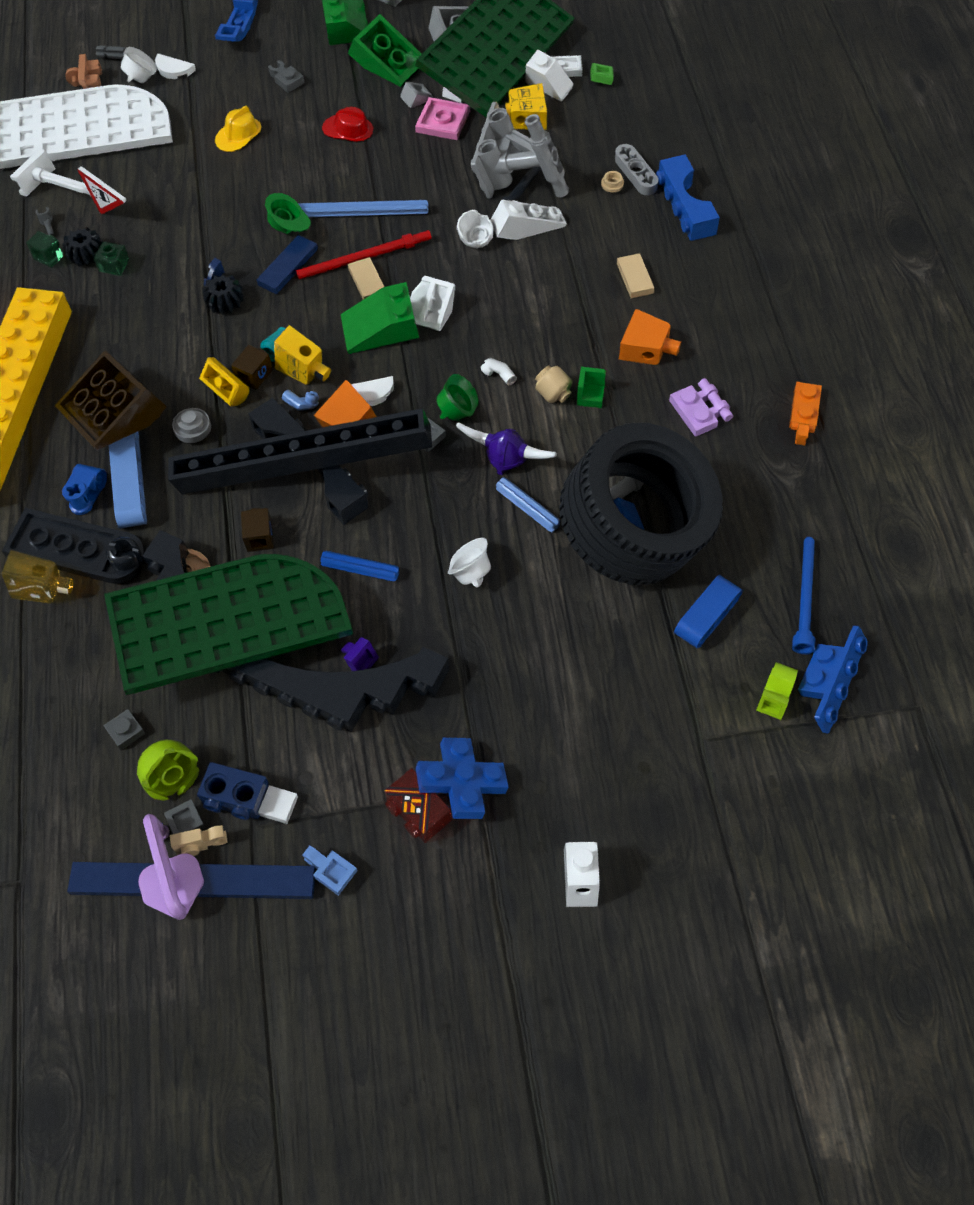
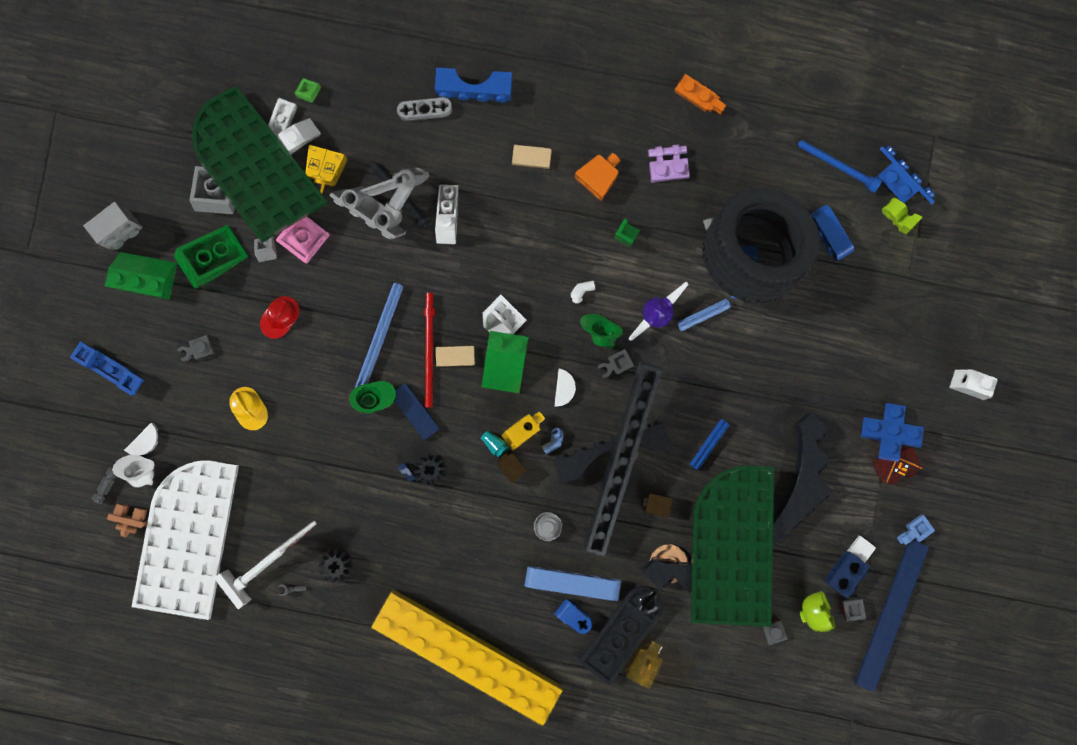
camera: 75 degrees left, 25 degrees up
clear green plate [26,231,63,268] -> none
dark brown slope [55,350,167,450] -> none
clear green plate [94,242,129,276] -> none
lavender piece [139,814,204,920] -> none
tan plate [170,825,228,856] -> none
yellow brick [199,357,249,406] -> none
orange torso [314,380,376,427] -> none
dark purple tile [341,637,379,671] -> none
white piece [448,538,491,588] -> none
white hair [457,210,494,249] -> none
tan head [535,365,572,403] -> none
tan plate [601,171,624,193] -> none

